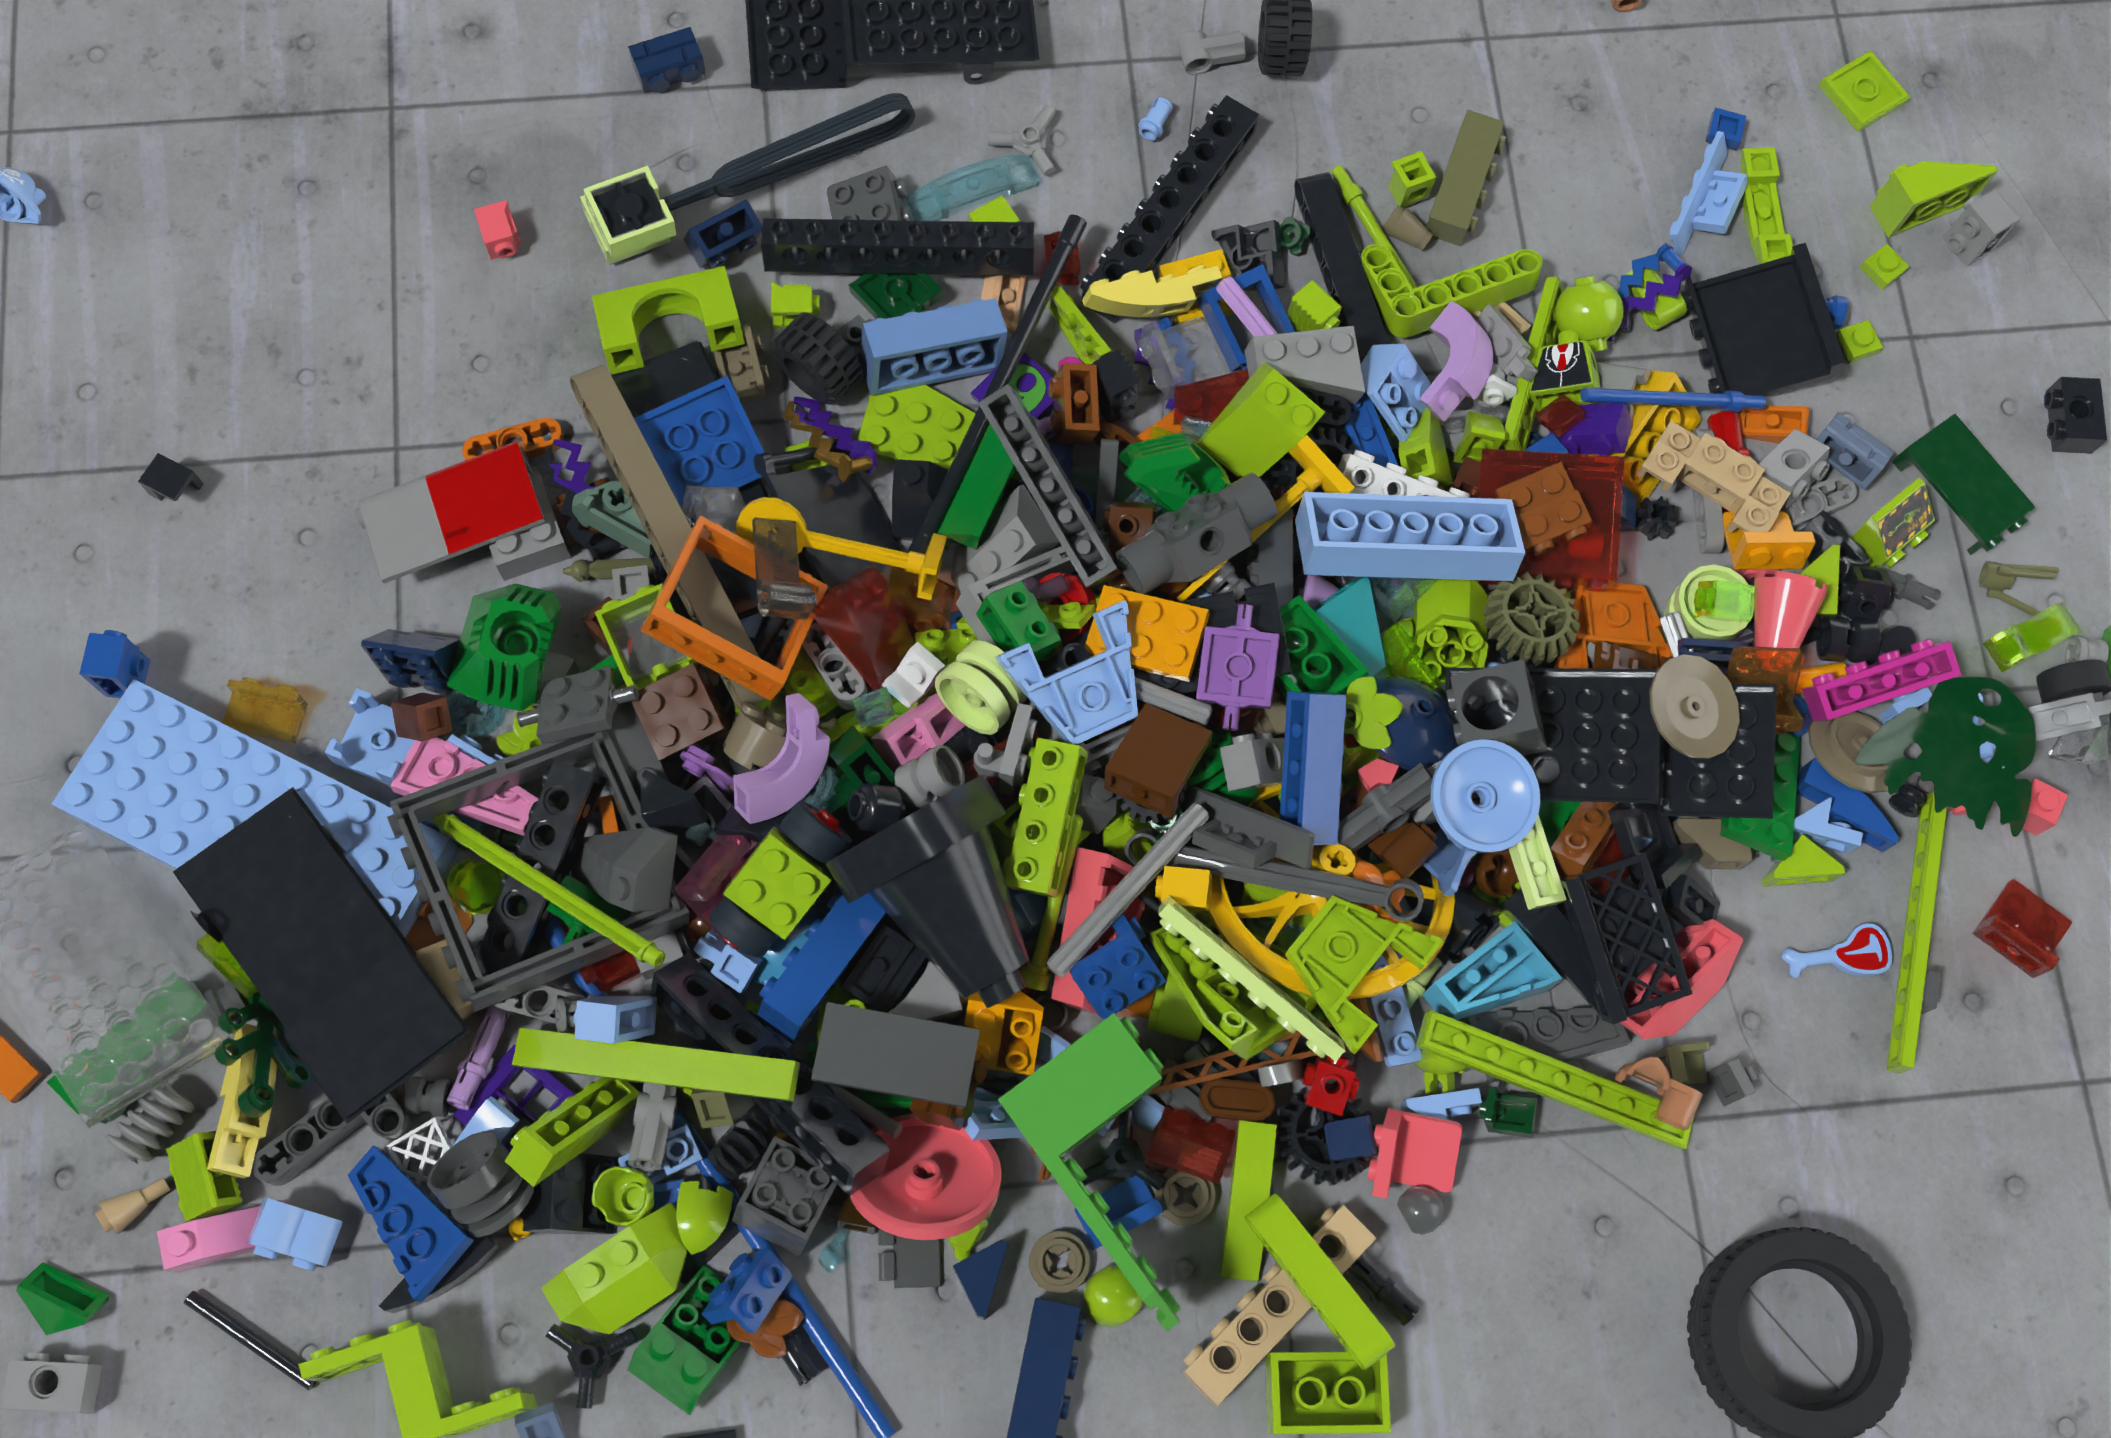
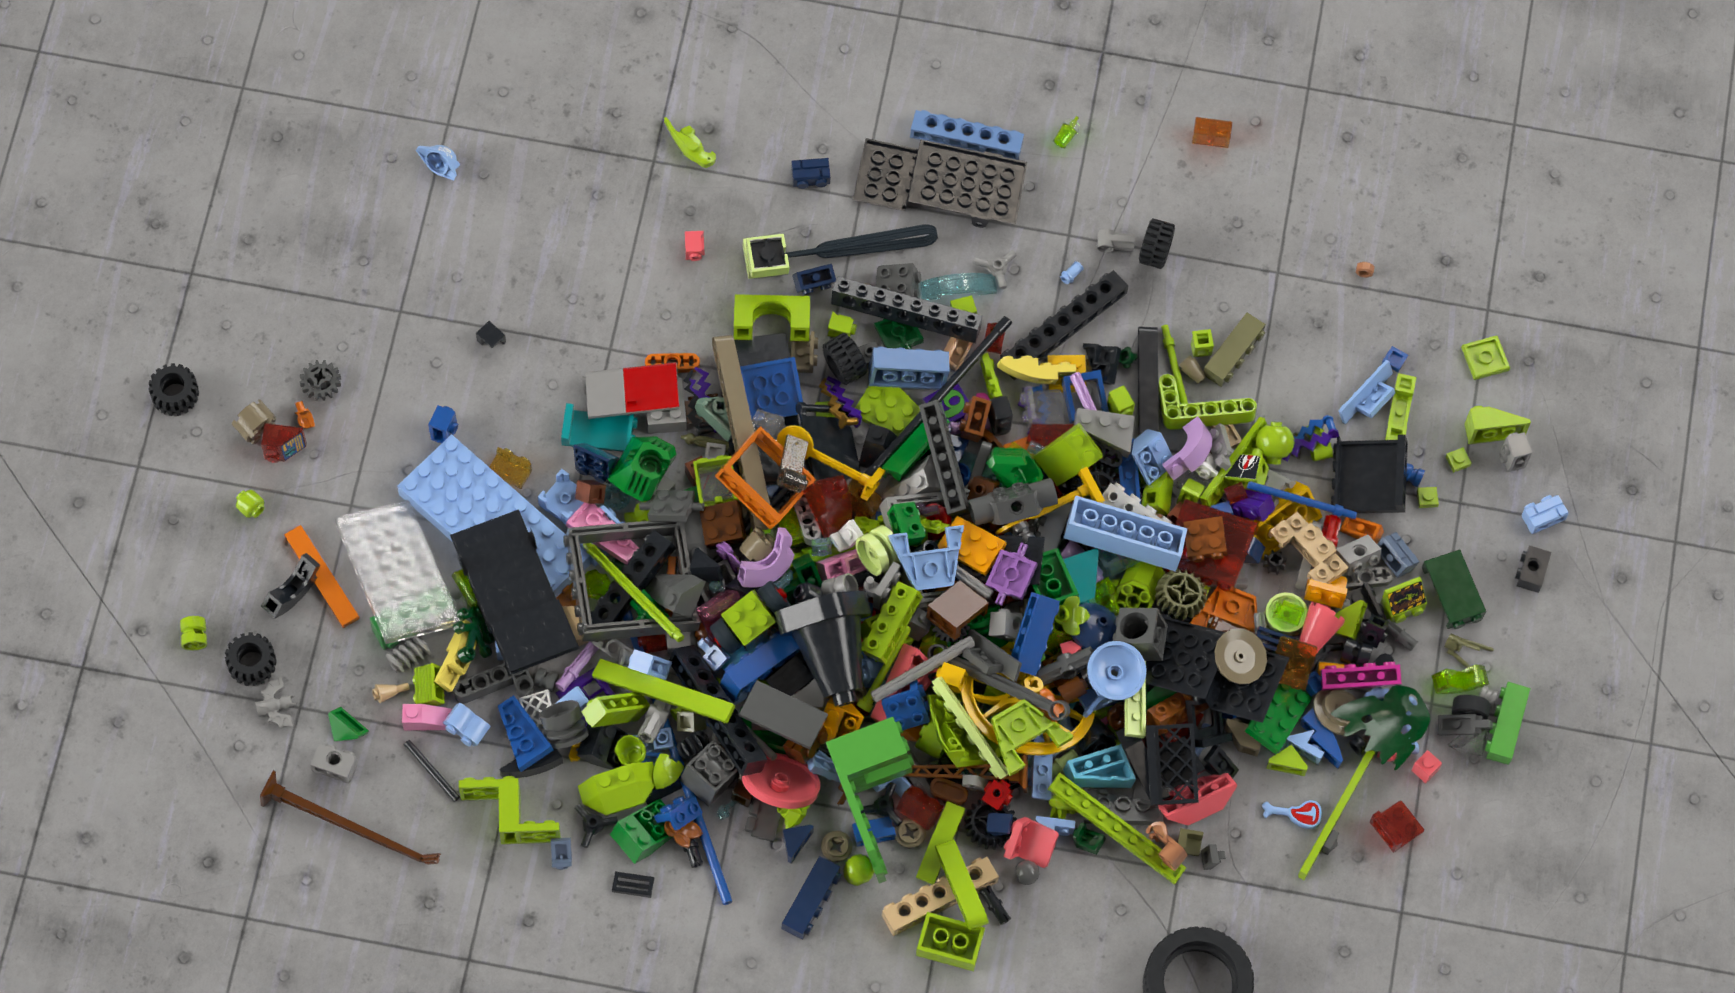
camera: 20 degrees right, 5 degrees down
none -> teal panel [561,403,638,452]
none -> lime animal [664,117,716,168]
none -> light blue brick [1522,495,1568,534]

